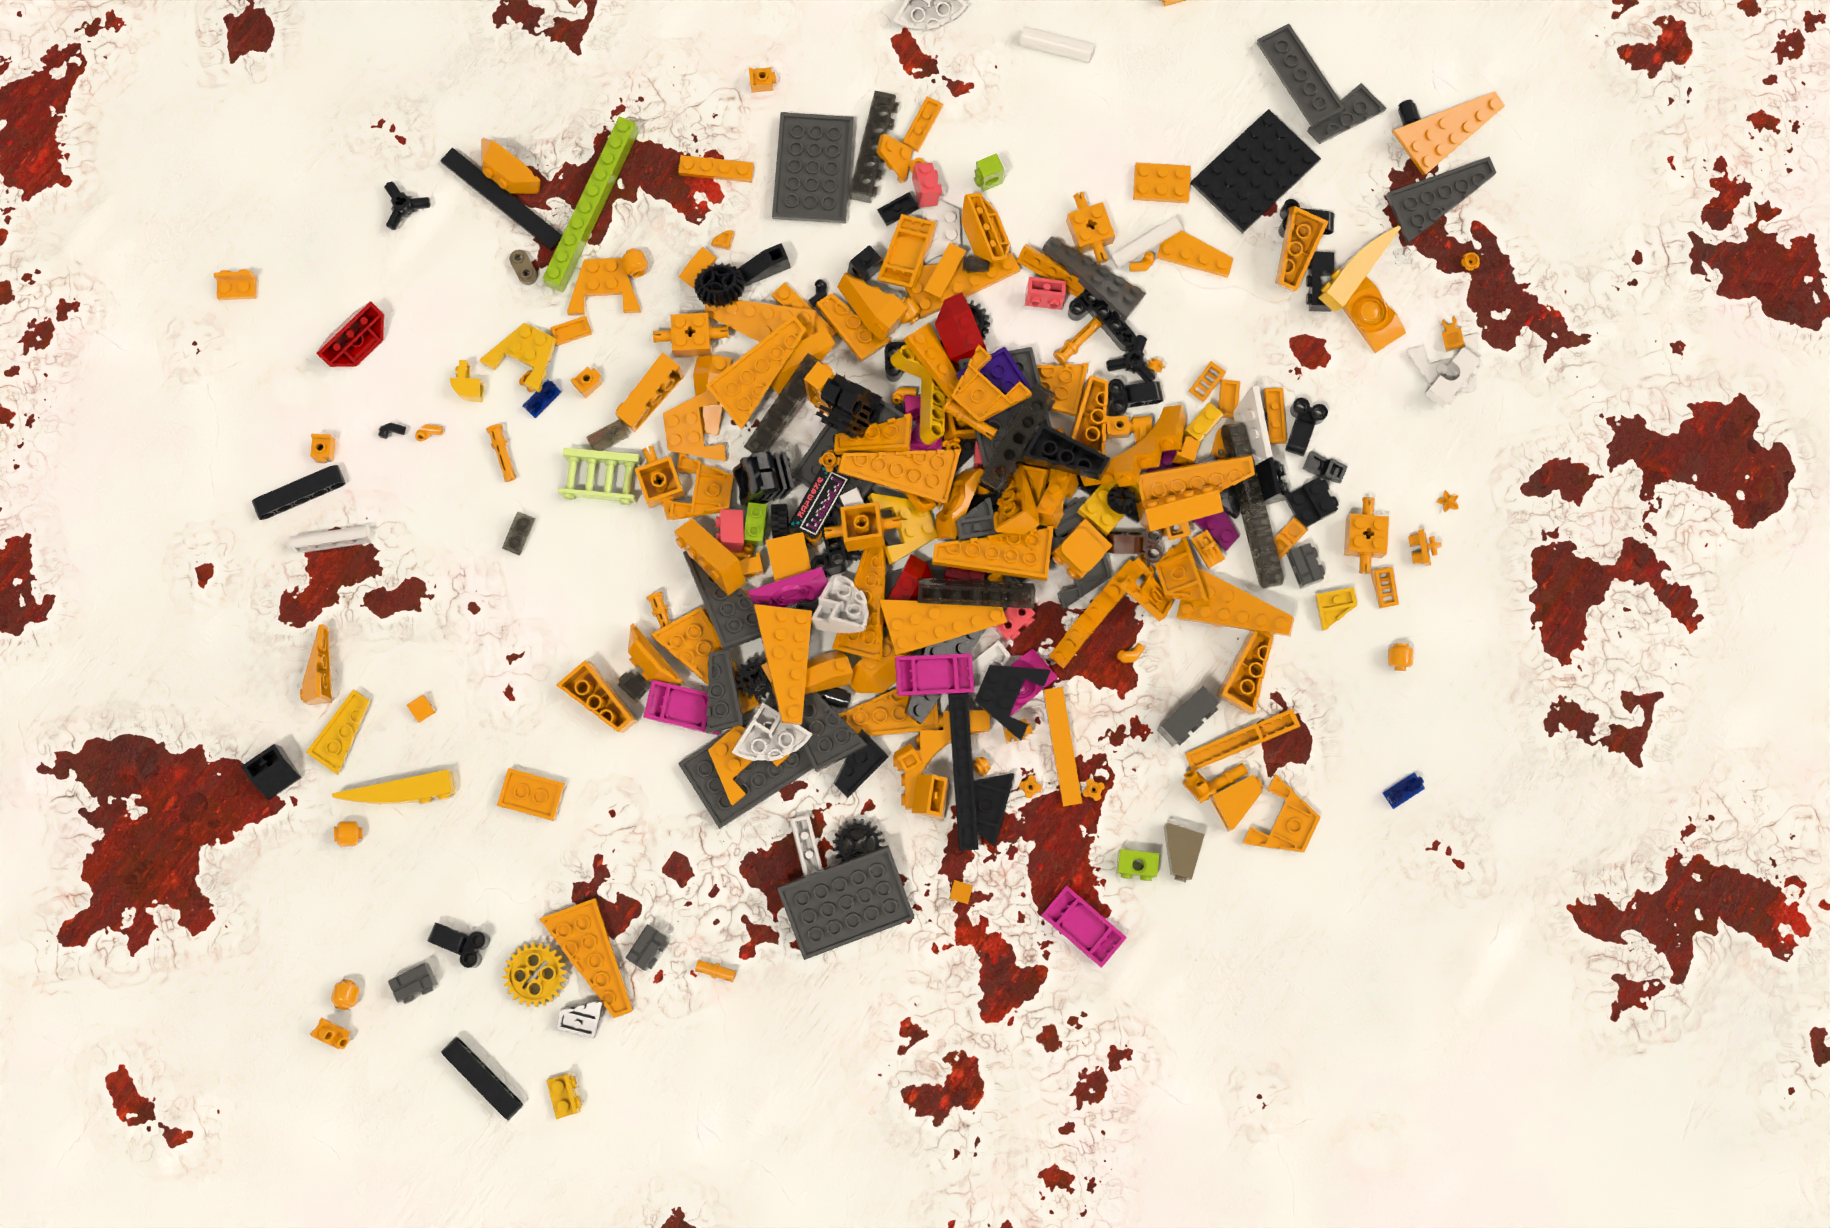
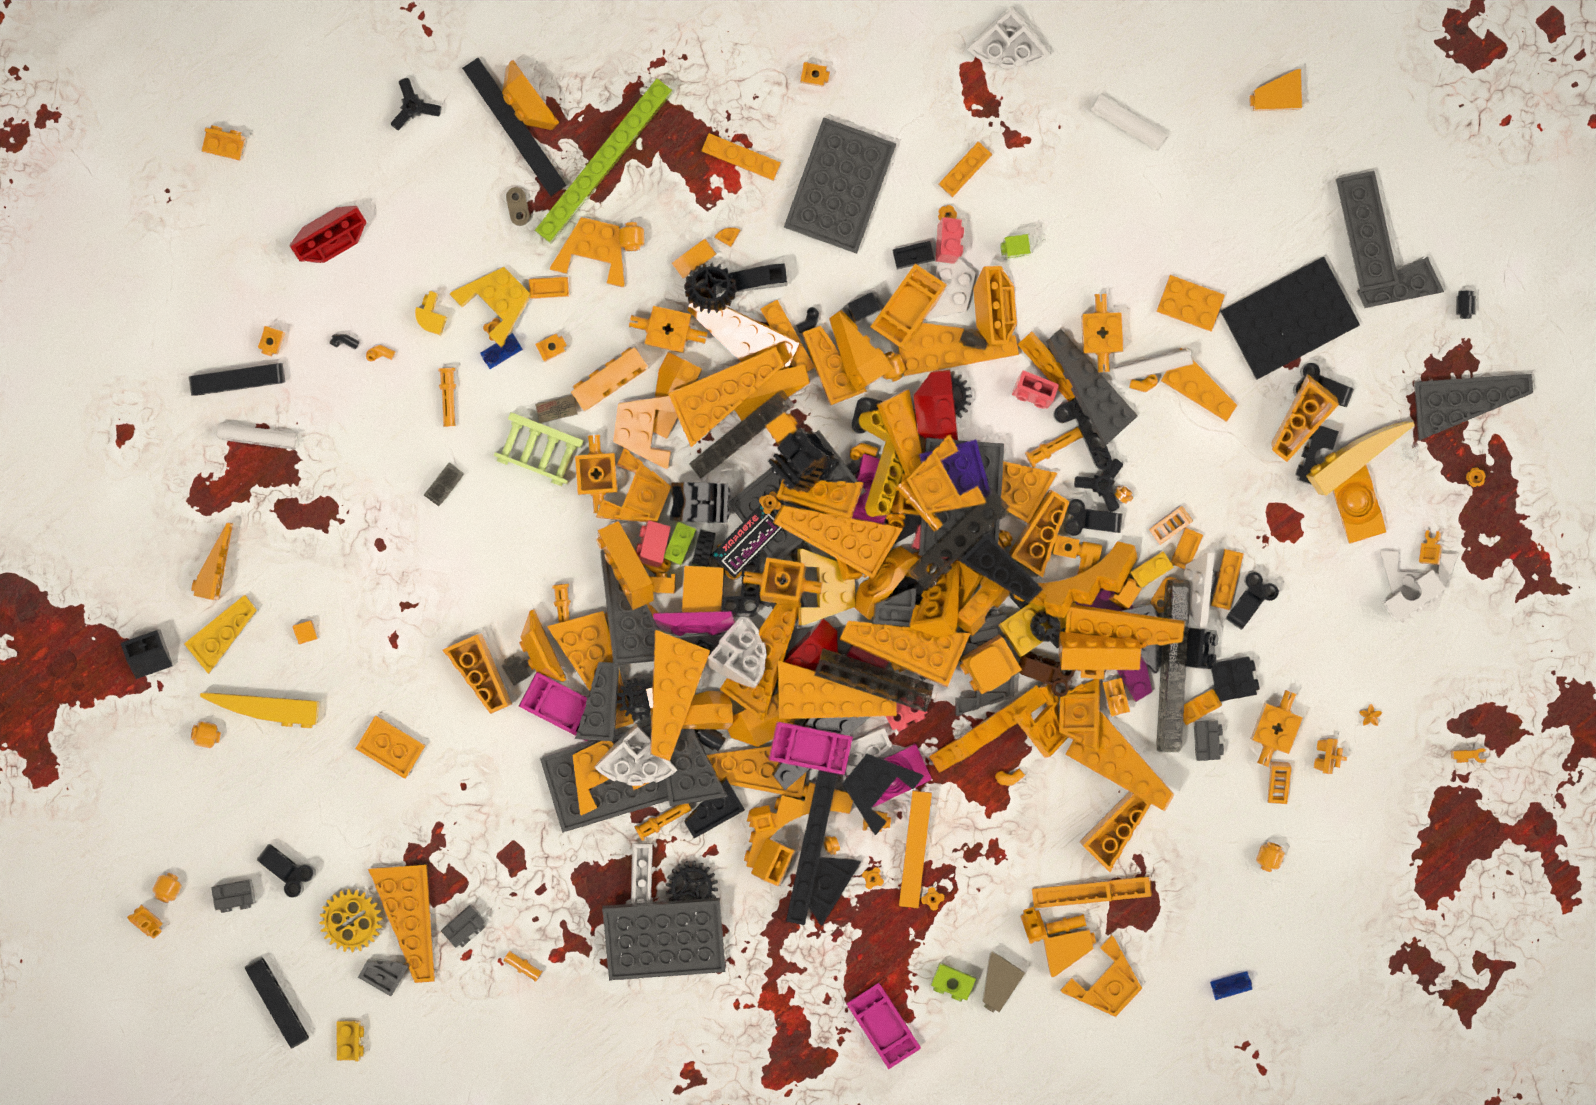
camera: 15 degrees right, 10 degrees up
white tile [840,487,865,507] -> none
clear smoke brick [849,90,899,203] -> none
light orange wing [876,134,913,183] -> none
light orange tile [924,243,966,300] -> none
light orange slope [949,880,973,904] -> none
dark grey brick [1157,686,1220,747] -> none
black slope [1302,451,1348,484] -> none
yellow wing [1315,587,1358,631] -> none
light orange wing [1391,91,1505,175] -> none
none -> light orange pin [634,804,692,841]
none -> light orange plate [1451,748,1486,763]

